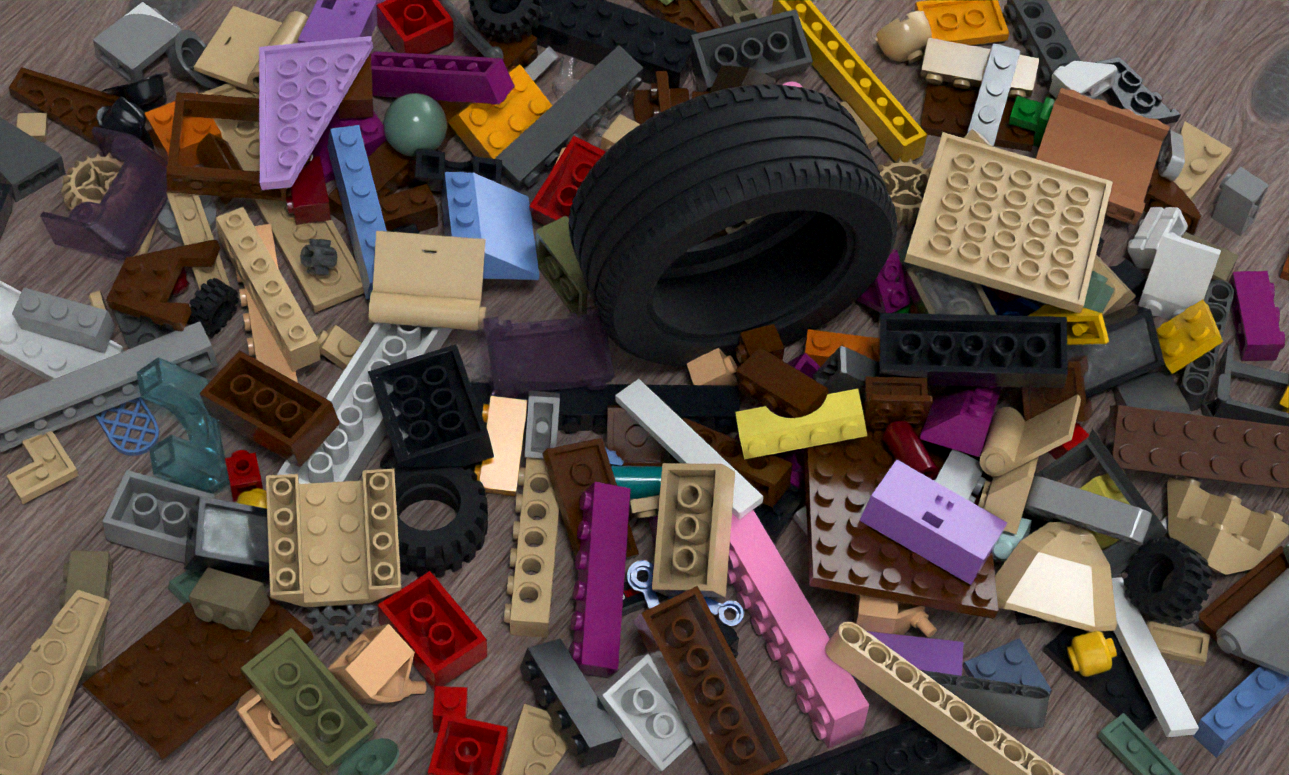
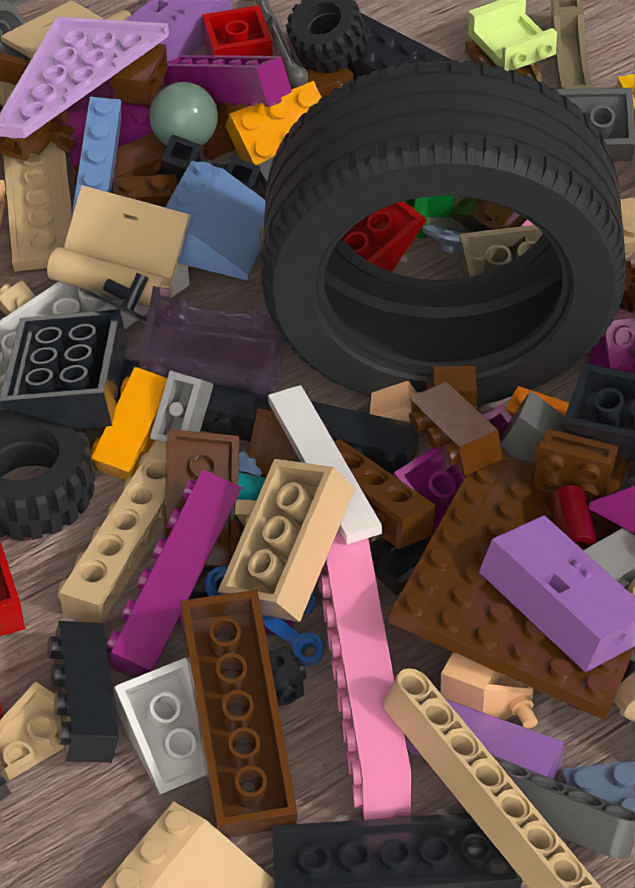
camera: 25 degrees right, 10 degrees down
dark red slope [286,156,331,225] -> none
dark grey gear [300,239,338,275] -> none
light yellow arch [735,389,867,460] -> none
none -> black shield [79,273,157,328]

